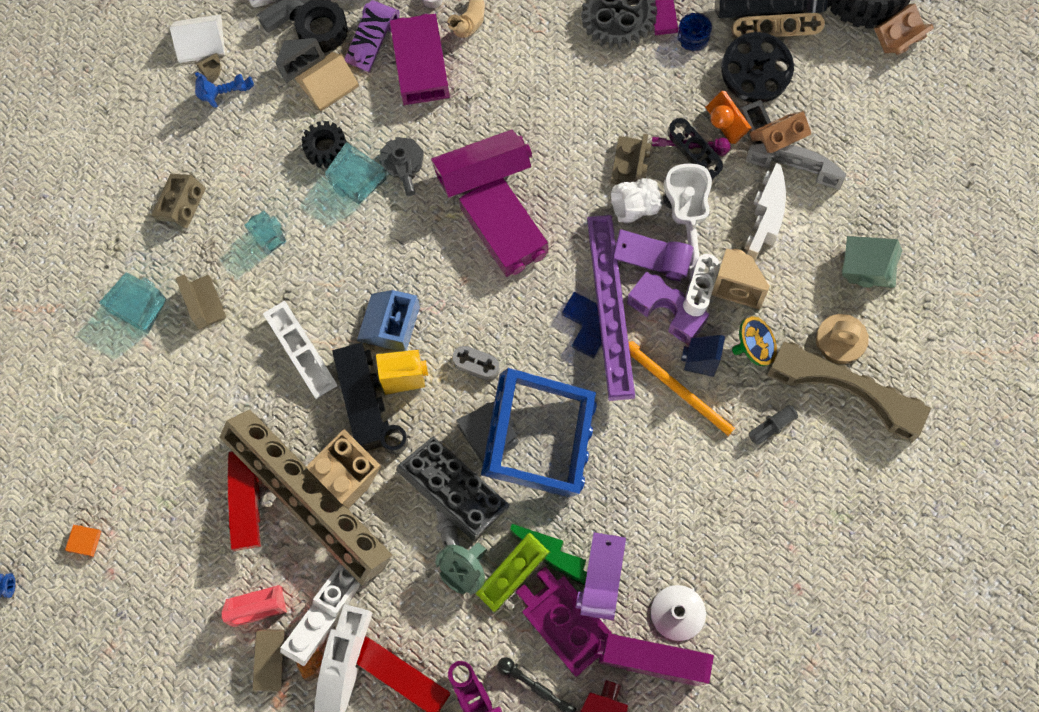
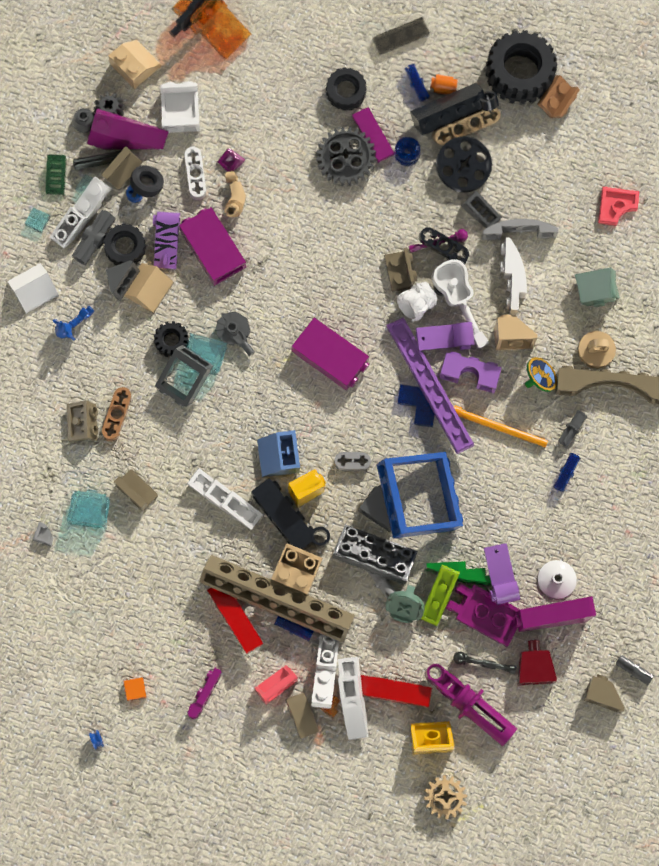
camera: 30 degrees left, 5 degrees up
dark tan tile [196,53,221,83] -> none
clear light blue brick [244,211,287,255] -> none
magenta brick [431,129,533,198] -> none
dark blue slope [681,335,725,377] -> none
white beam [683,254,720,316] -> none
orange tile [705,91,751,144] -> none
medium nougat bracket [749,111,811,153] -> none
none -> light grey tile [33,521,53,547]
none -> medium nougat beam [102,387,132,442]
none -> dark grey window [155,345,214,407]
none -> magenta hinge [188,668,222,720]
none -> clear blue pin [274,616,314,642]
none -> clear blue pin [553,453,581,492]
none -> coral tile [598,187,640,226]

